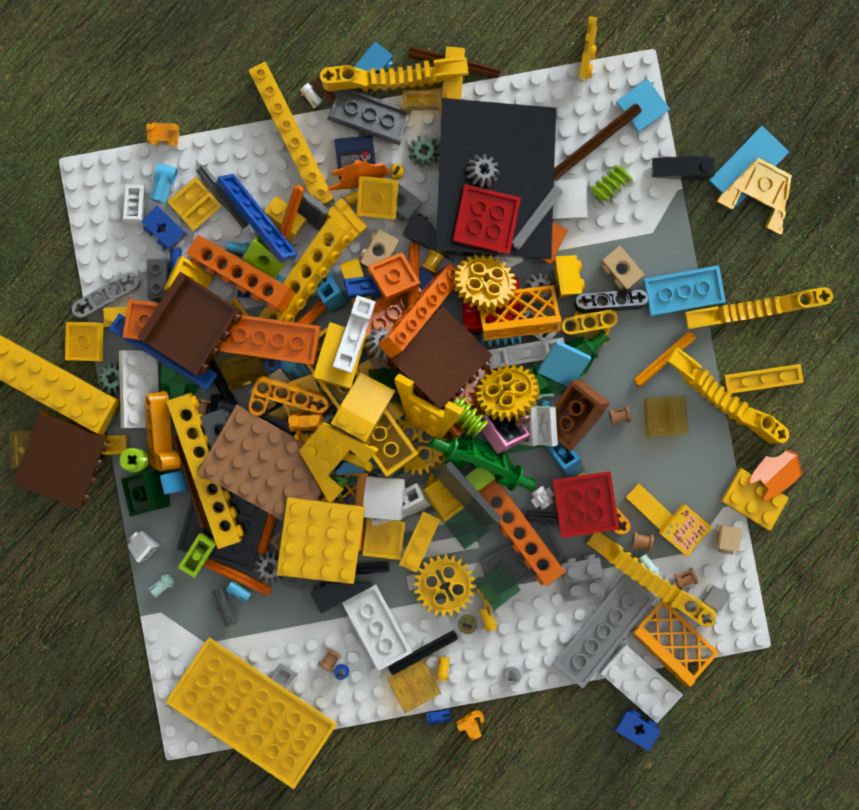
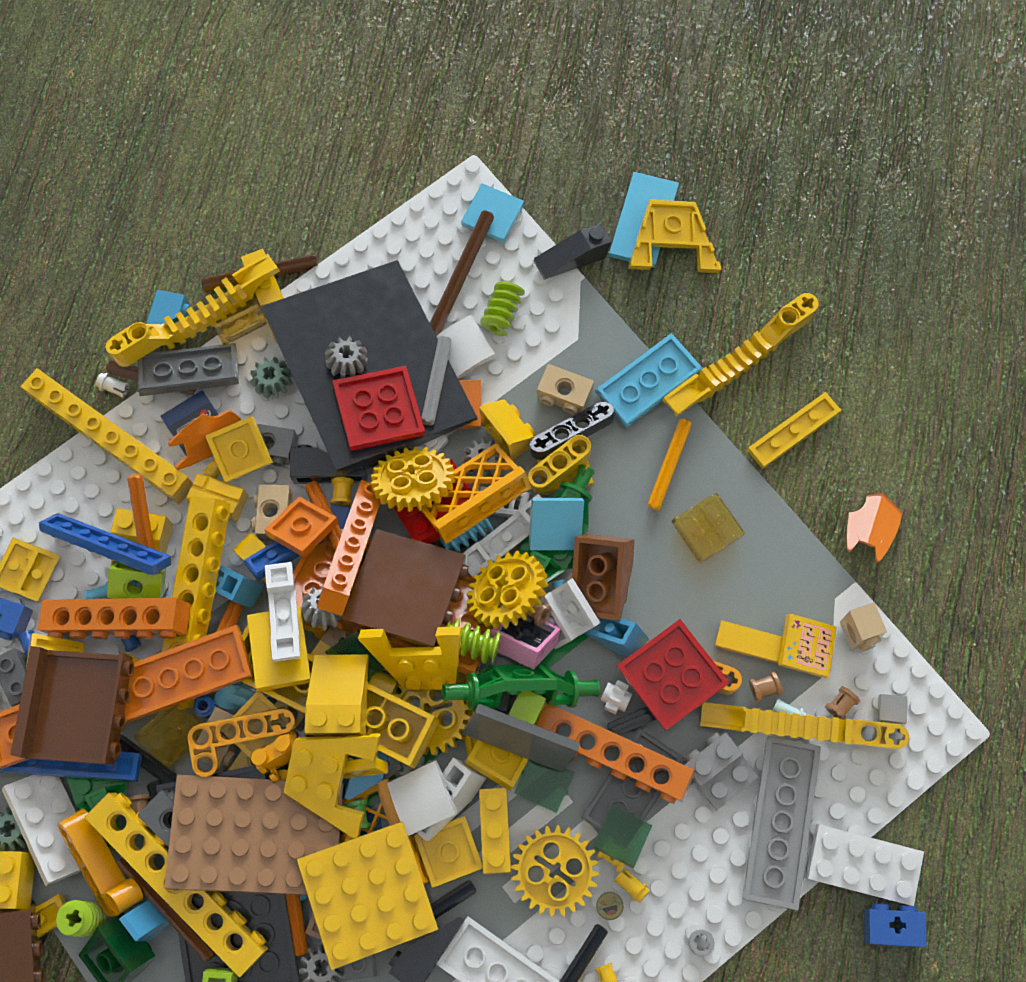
camera: 20 degrees left, 15 degrees down
dark grey axle [196,165,249,229] -> none
dark grey tile [297,190,329,230] -> none
yellow hinge [389,164,405,180] -> none
yellow wing [579,16,597,83] -> none
medium nougat bush [609,406,631,426] -> none
light orange fence [630,600,719,687] -> none
yellow piece [666,347,789,444] -> none
yellow plate [721,468,789,531] -> none

